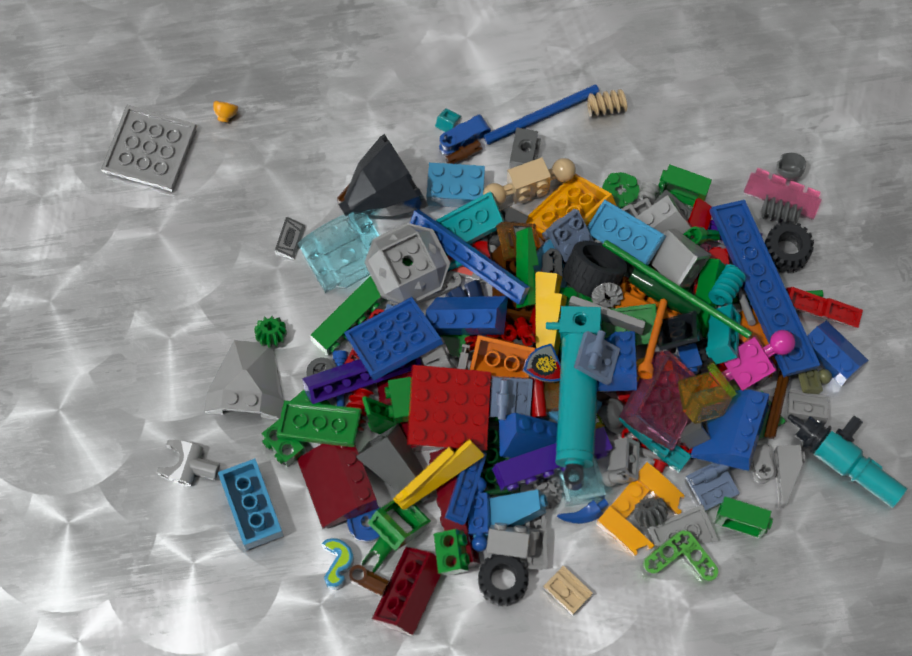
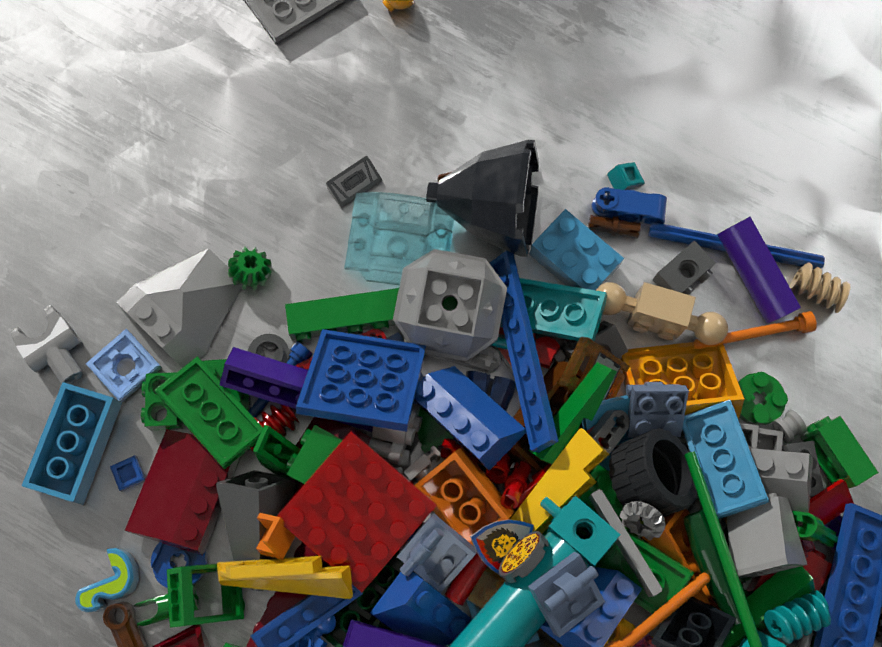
camera: 35 degrees right, 5 degrees up
none -> light blue piece [86,329,162,403]
none -> blue tile [110,455,146,492]
none -> orange panel [256,513,295,560]
none -> tile [499,531,548,583]
none -> orange piece [693,311,817,349]
none -> dark purple brick [717,216,801,324]

